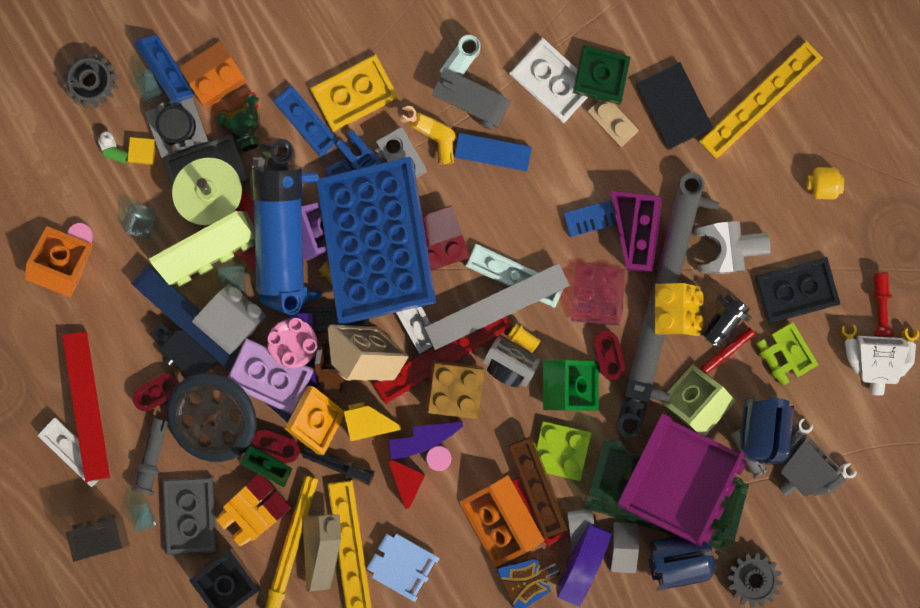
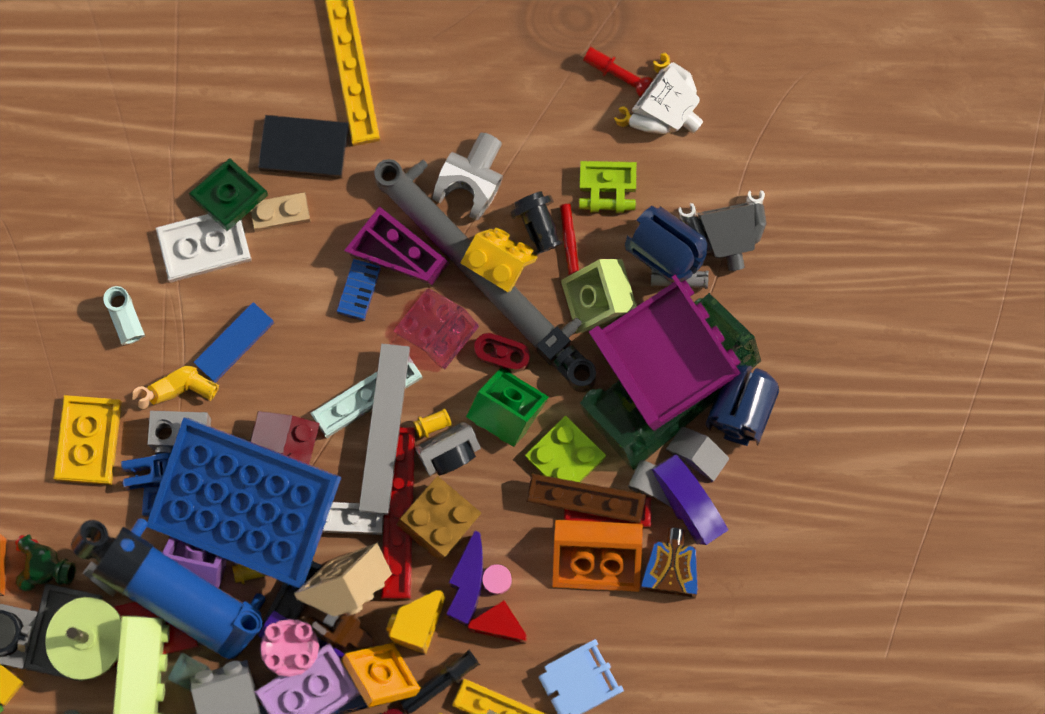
camera: 55 degrees left, 10 degrees down
blue tile [273,85,339,158] -> none
dark grey door [432,68,511,131] -> none
dark grey gear [726,552,783,608] -> none
black tile [755,257,841,324] -> none
yellow head [807,167,844,200] -> none

